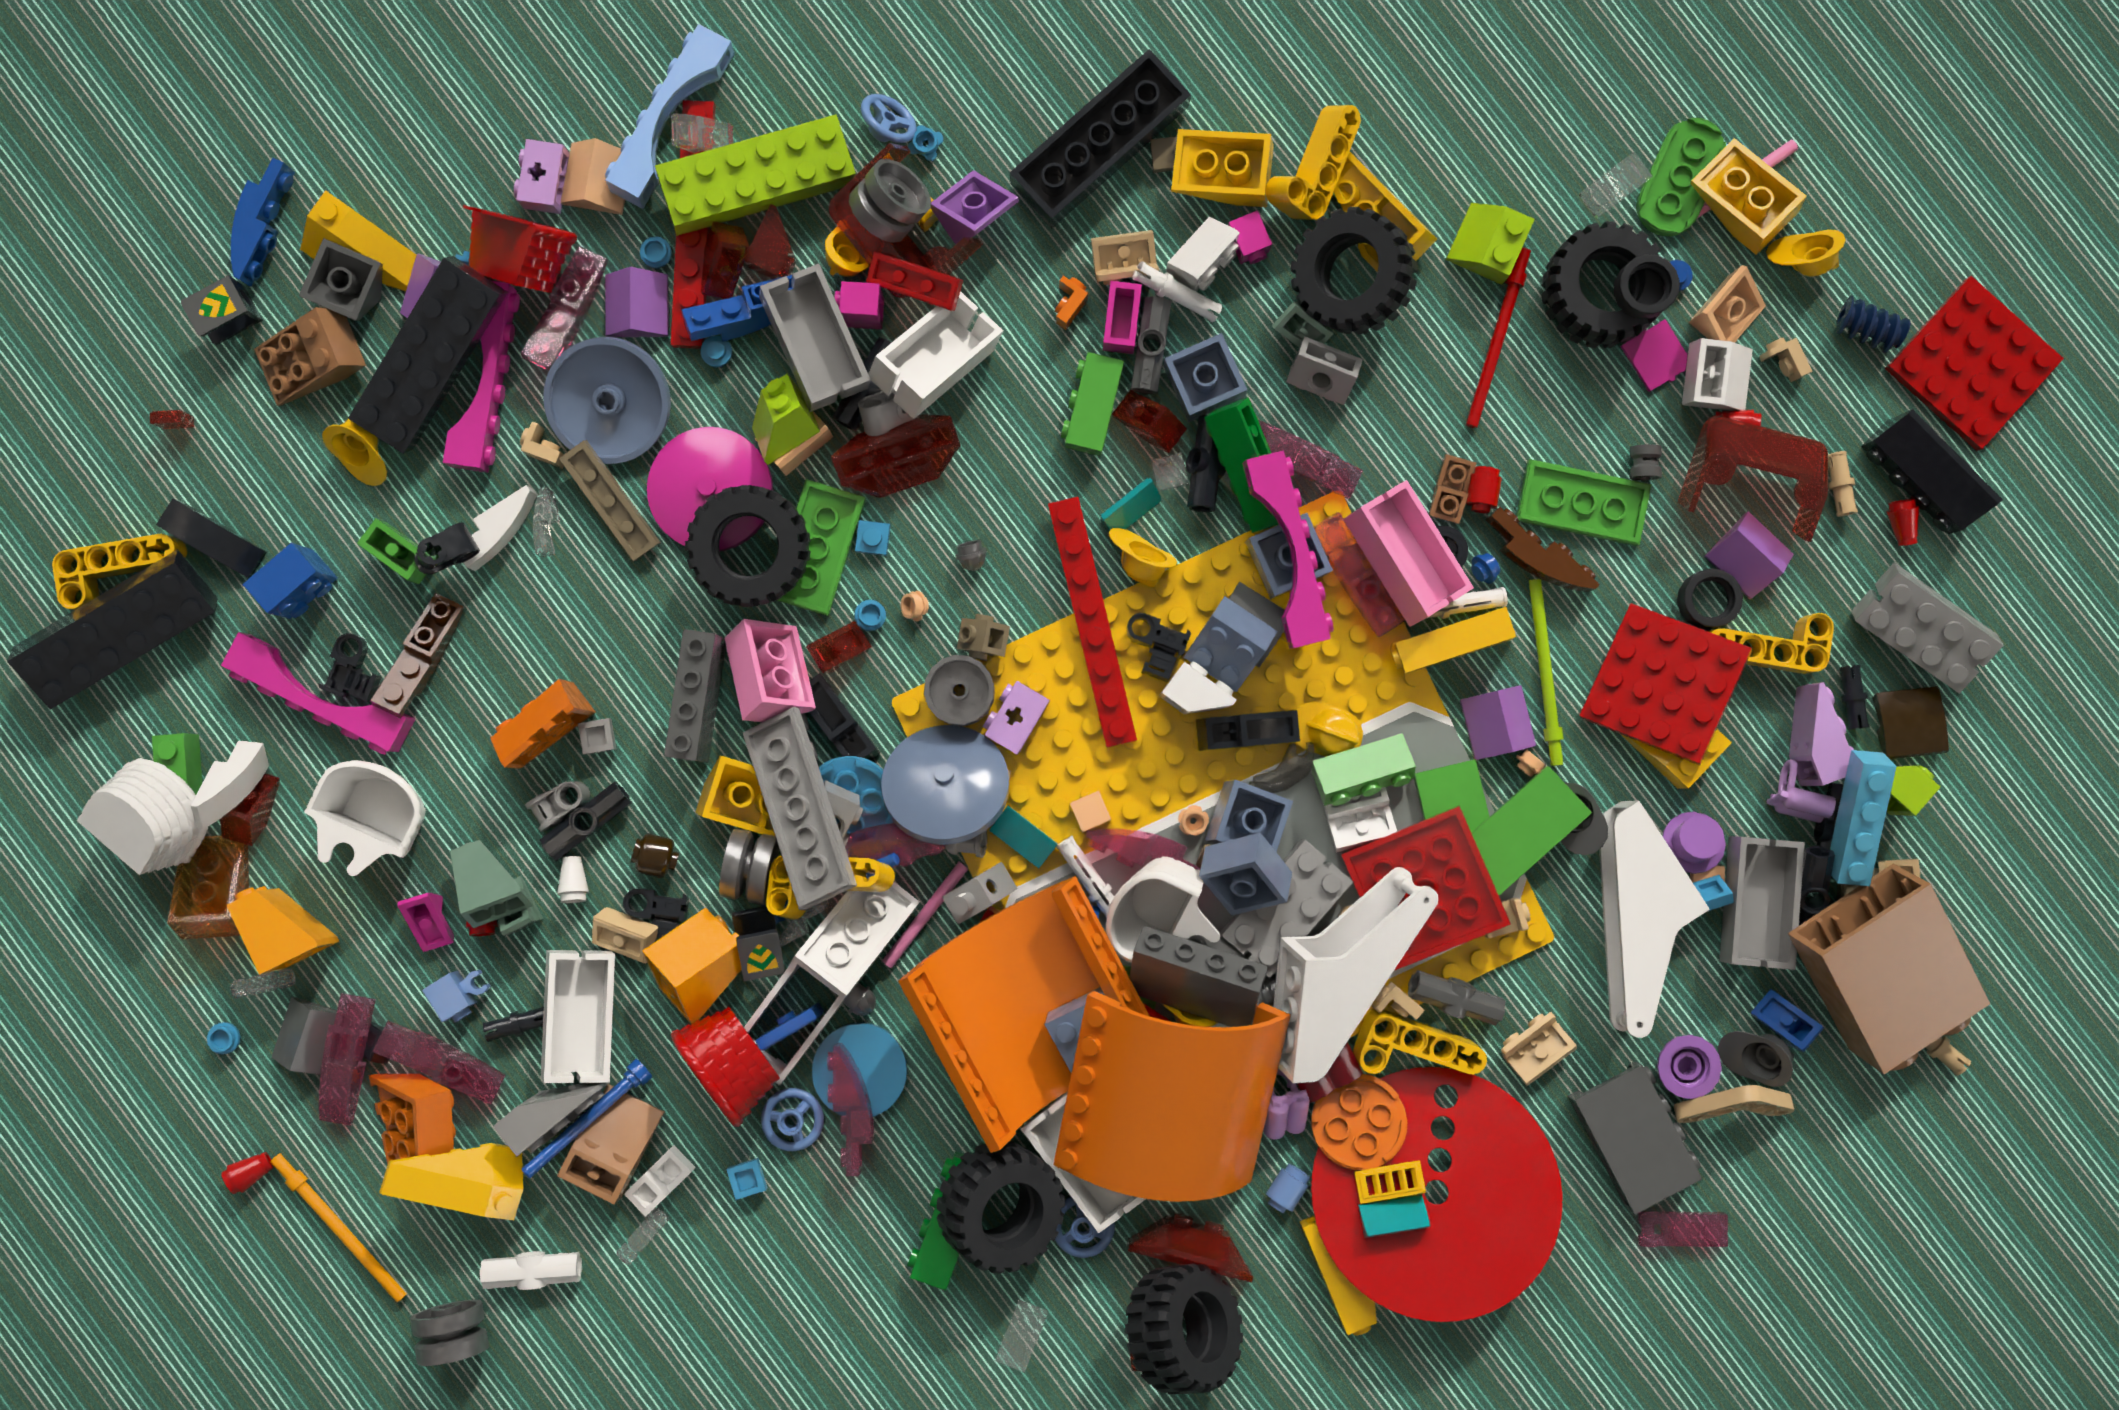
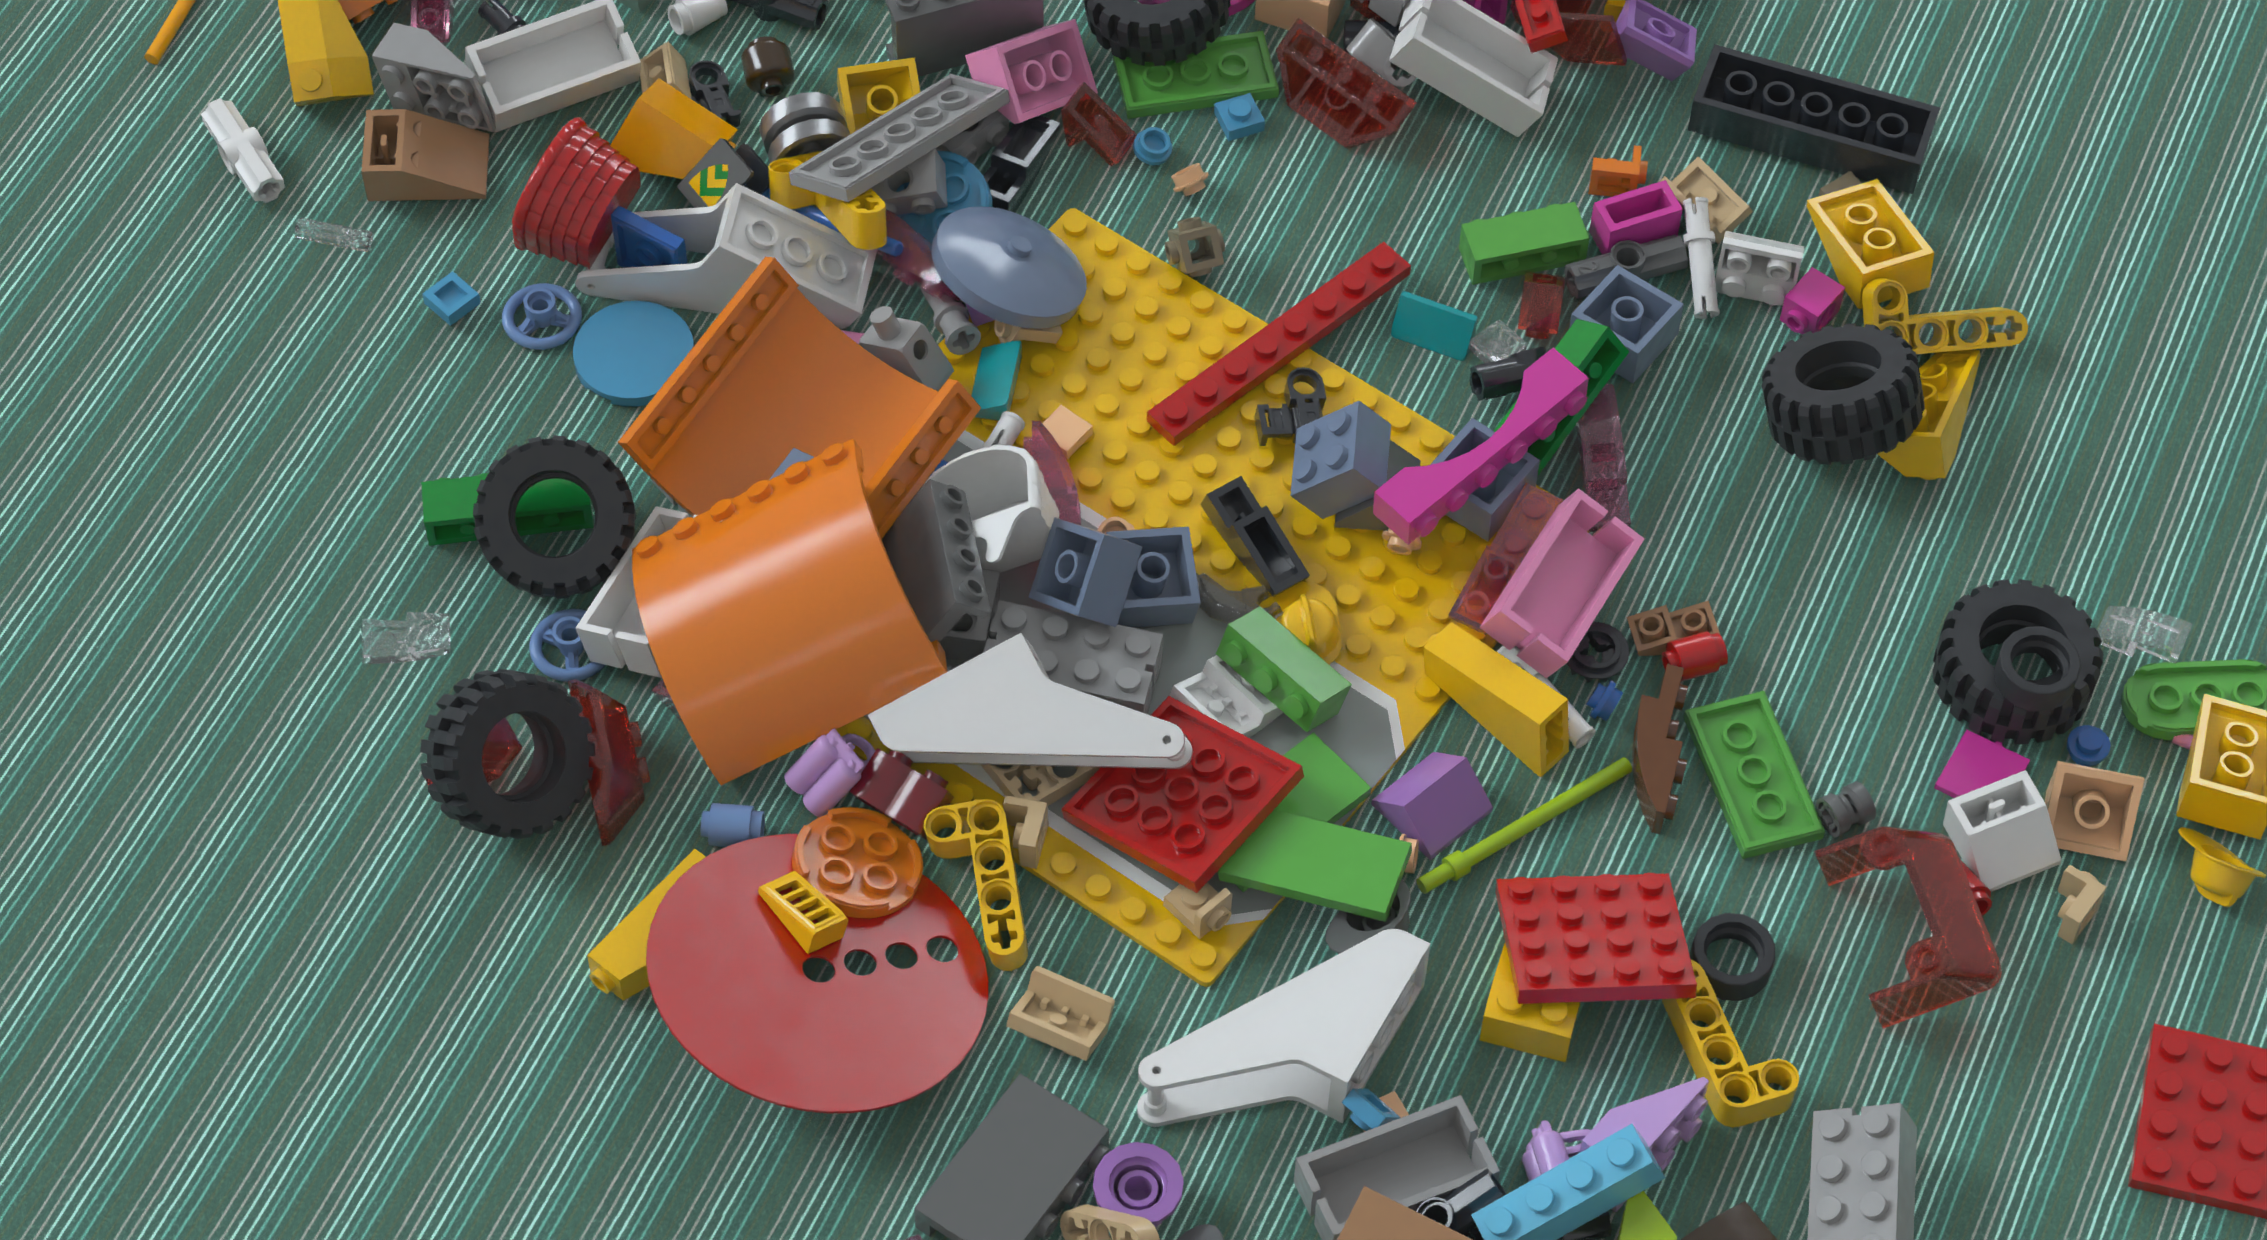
camera: 65 degrees right, 30 degrees down
flat silver wheel [410,1300,489,1366] -> none
blue piece [522,1059,653,1178] -> none
white slope [624,1145,696,1217] -> none
clear pink slope [827,1043,875,1176] -> none
flat silver plate [843,983,876,1016] -> none
flat silver wheel [924,655,995,726] -> none
flat silver plate [956,540,987,571] -> none
lavender brick [983,681,1050,755] -> none
yellow piece [1108,528,1177,587] -> none
white slope [1159,661,1237,714] -> none
sand green slope [1272,301,1333,347] -> none
light grey brick [1286,336,1363,405] -> none
teal slope [1358,1195,1430,1238] -> none
dark grey piece [1408,970,1506,1026] -> none
lime slope [1445,203,1535,285] -> none
red bar [1465,247,1531,428] -> none
medium lavender piece [1662,812,1726,874] -> none
medium lavender slope [1704,511,1794,599] -> none
tan pin [1826,451,1858,517] -> none
dark blue piece [1836,295,1911,354] -> none
black pin [1839,665,1870,730] -> none
black slope [1861,409,2003,534] -> none
red cone [1886,499,1919,546] -> none

